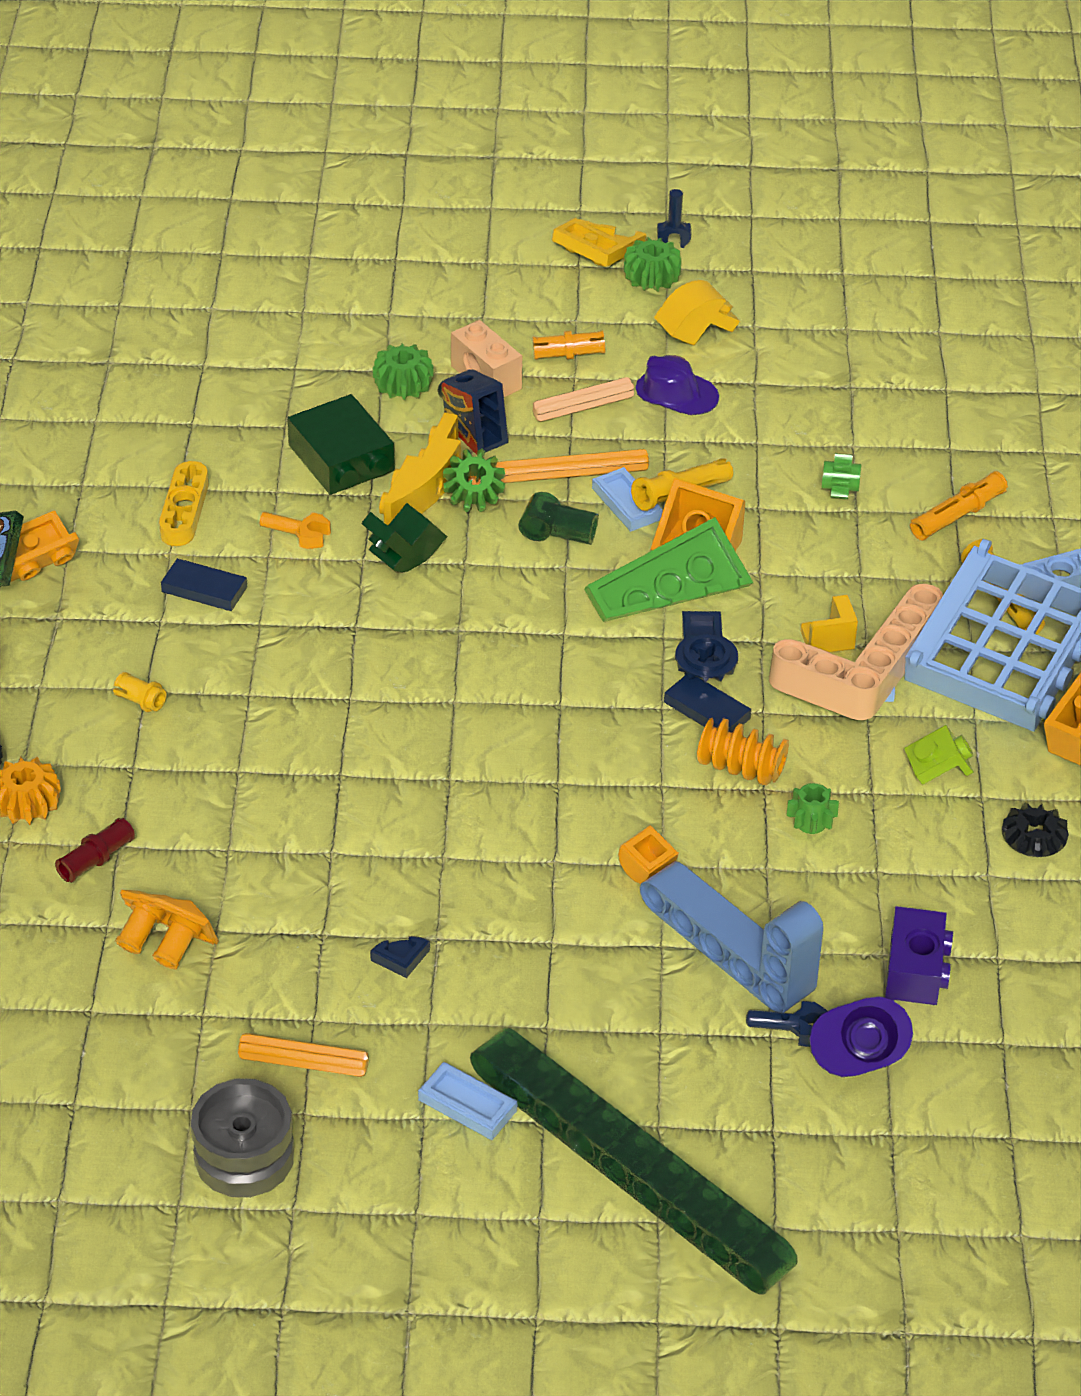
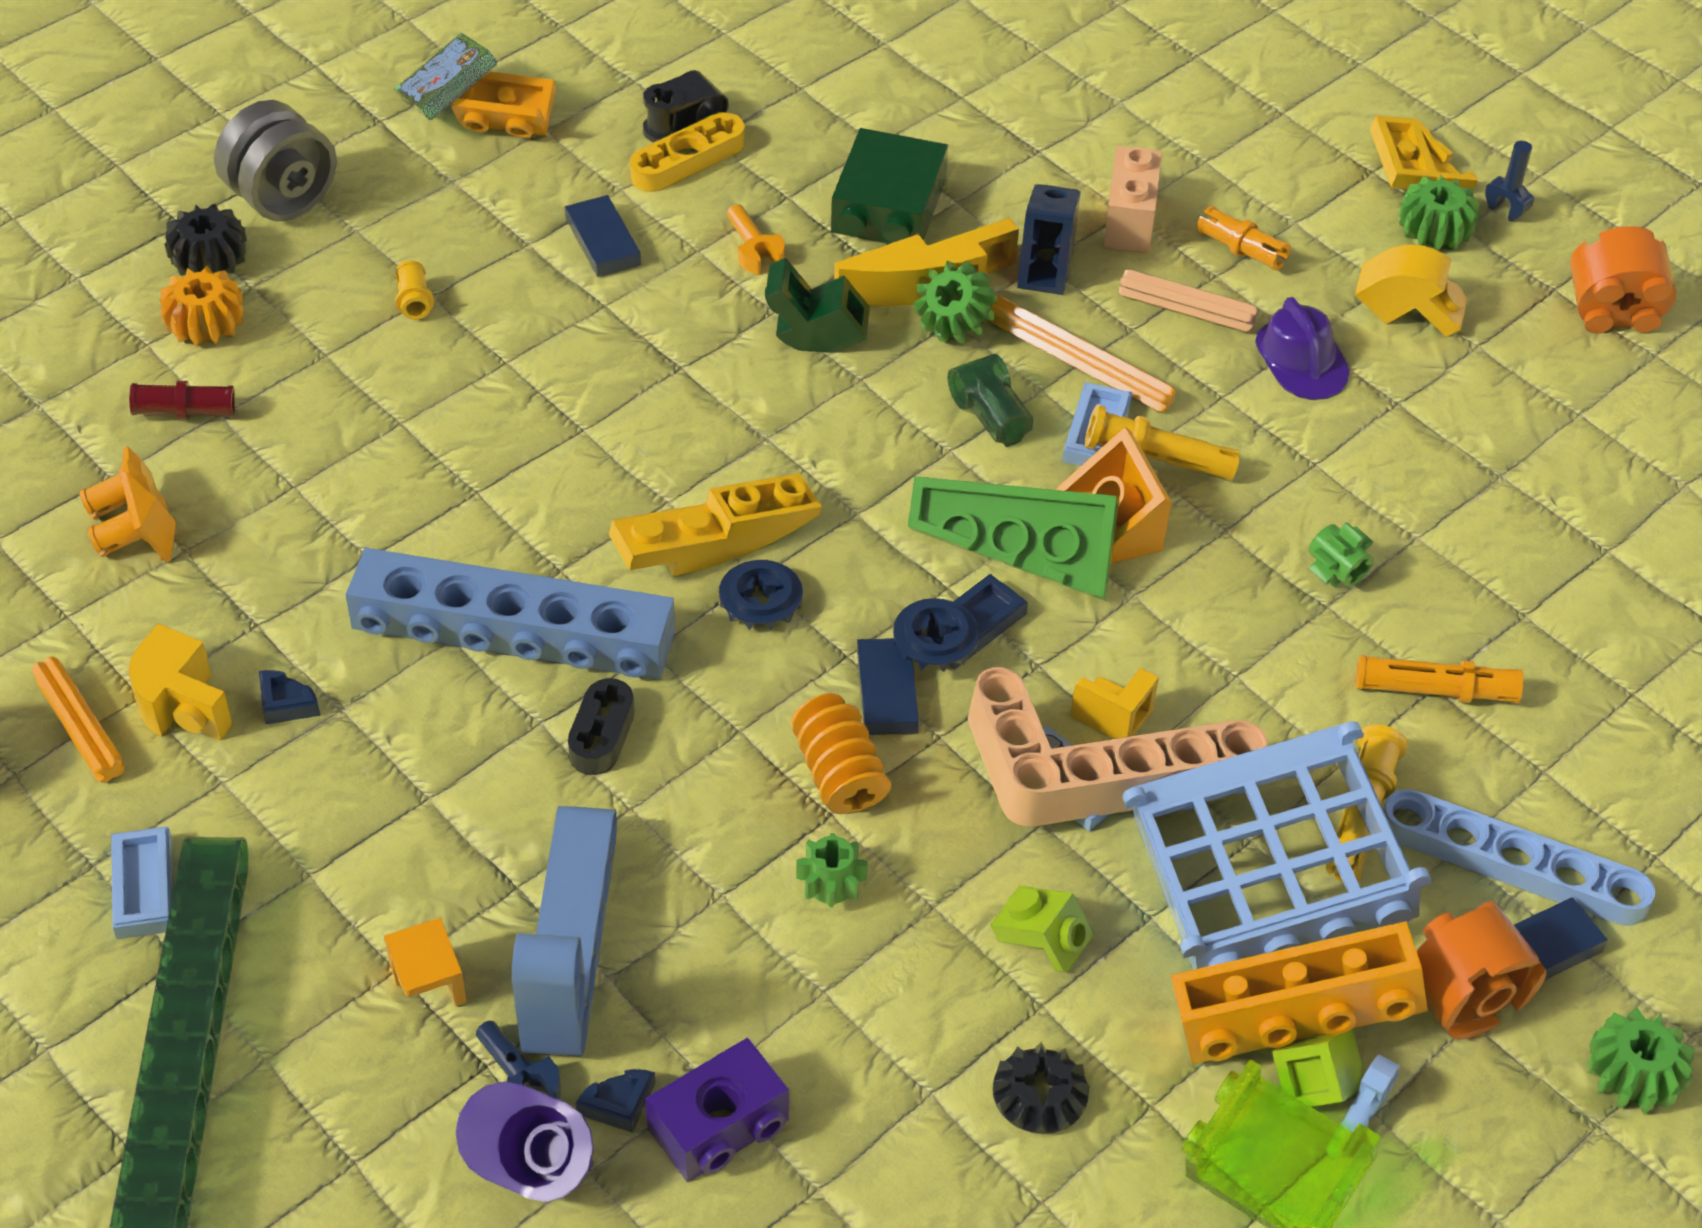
camera: 45 degrees right, 5 degrees up
bright green gear [373,343,434,400] -> none
light orange brick [618,825,679,884] -> none
none -> yellow brick [129,623,233,741]
none -> medium blue brick [345,548,675,680]
none -> light orange panel [384,917,467,1006]
none -> black beam [568,678,635,775]
none -> dark blue tile [576,1069,656,1133]
none -> yellow slope [609,473,822,577]
none -> black piece [643,70,729,143]
none -> dark blue gear [719,560,803,630]
none -> orange brick [1570,226,1676,333]

